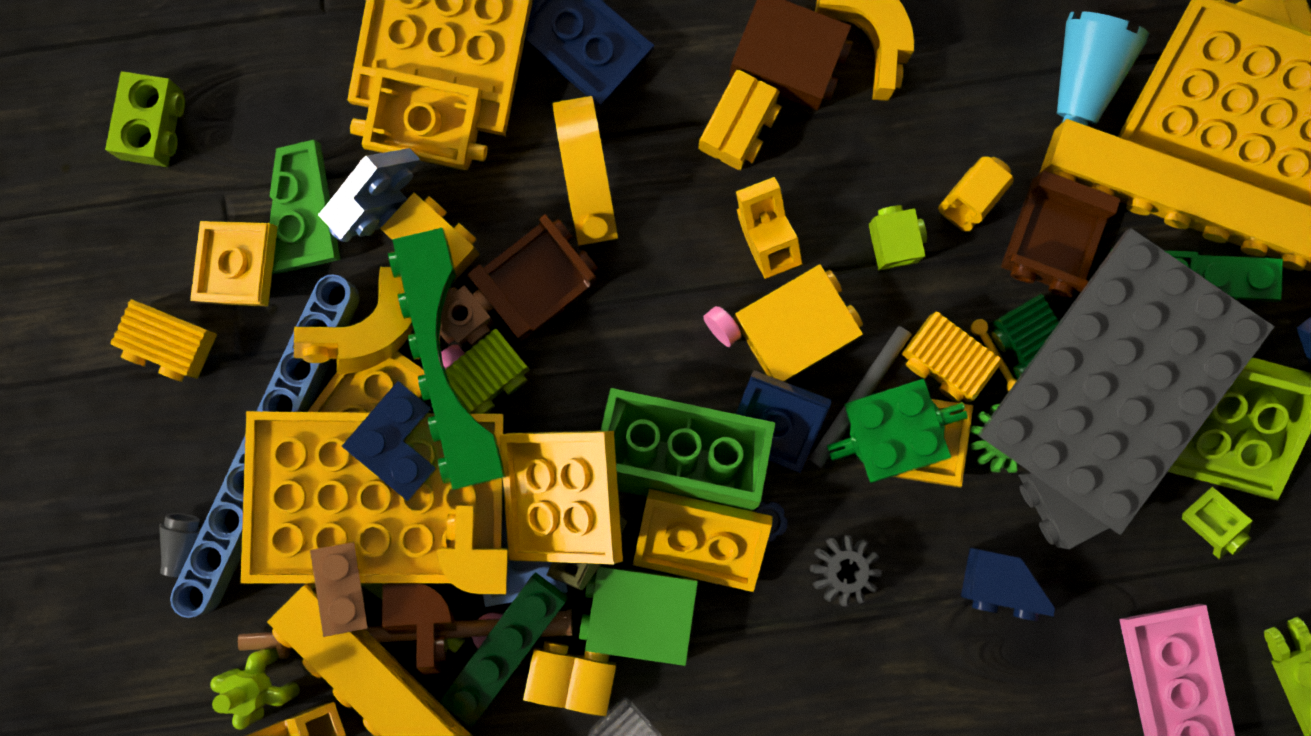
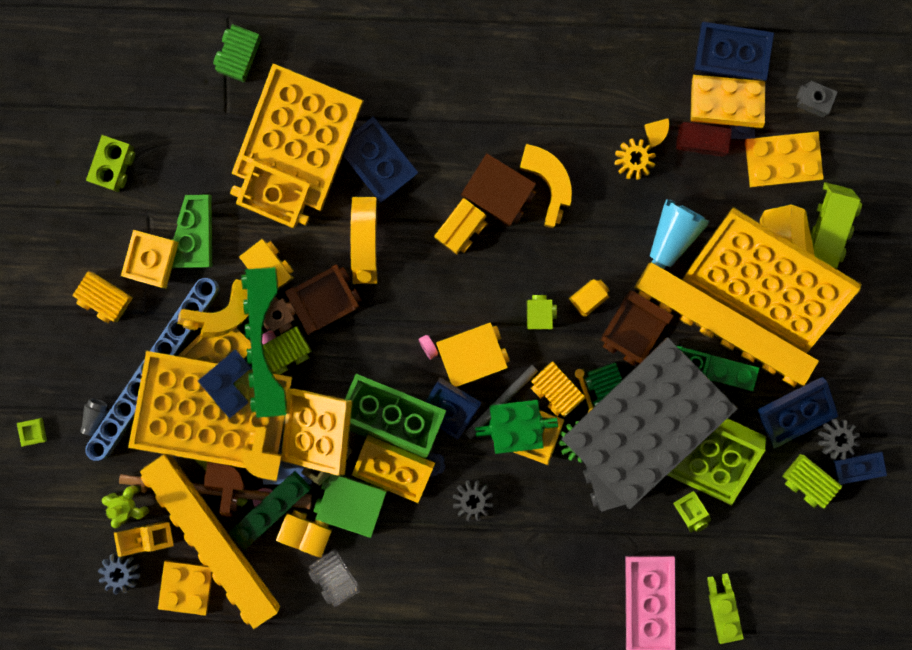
camera: 10 degrees right, 5 degrees up
medium nougat plate [310,542,368,637] -> none
medium blue plate [319,148,420,242] -> none
yellow brick [736,177,802,279] -> none
dark blue slope [961,548,1055,622] -> none
none -> lime tile [17,418,47,447]

